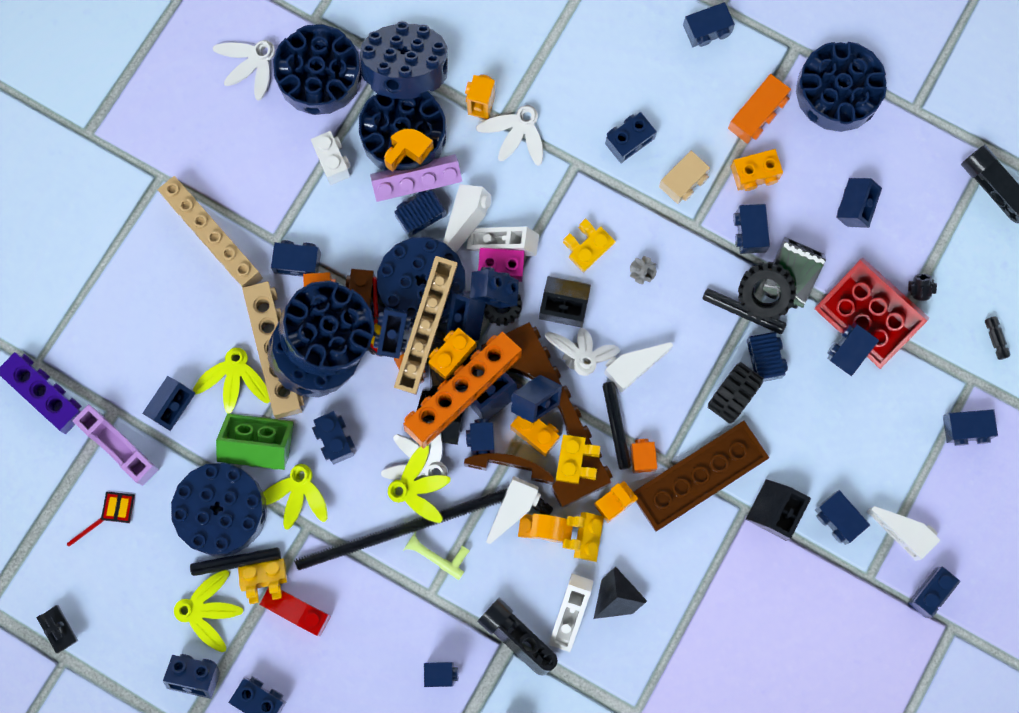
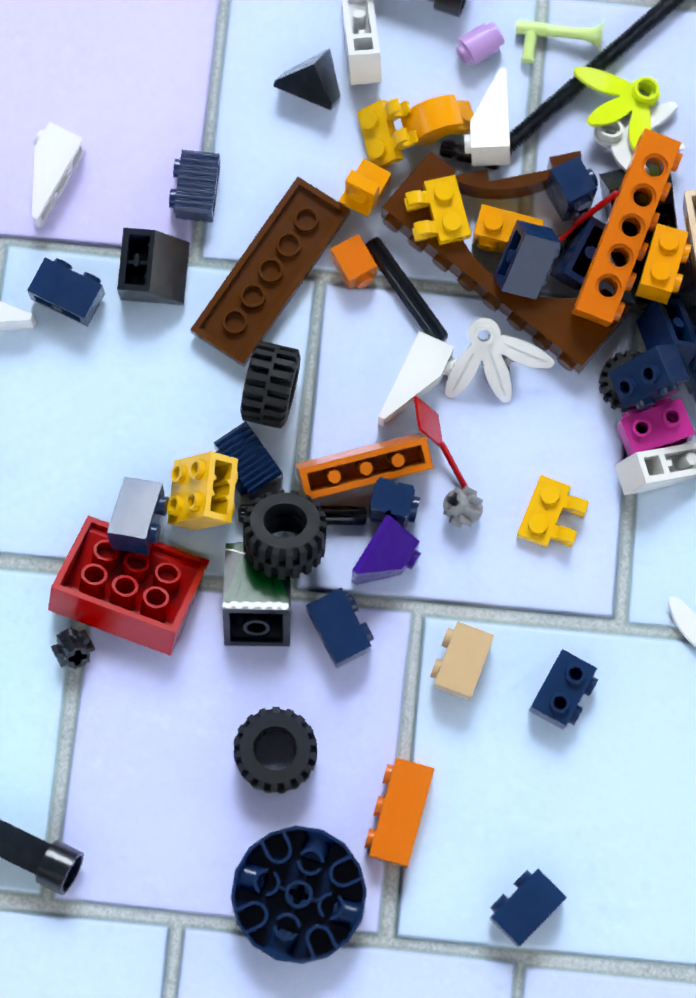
camera: 155 degrees right, 0 degrees up
black slope [539,276,591,328] -> none
light orange brick [730,149,783,191] -> none
dark blue brick [836,178,882,228] -> none
none -> white slope [31,121,86,229]
none -> yellow brick [167,452,238,531]
none -> dark blue brick [169,149,221,223]
none -> black tyre [233,707,317,794]
none -> orange brick [295,432,433,499]
none -> dark purple slope [351,515,422,585]
none -> dark blue brick [369,477,420,528]
none -> red piece [413,396,468,489]
none -> lavender brick [456,22,504,66]
none -> red piece [557,190,619,241]

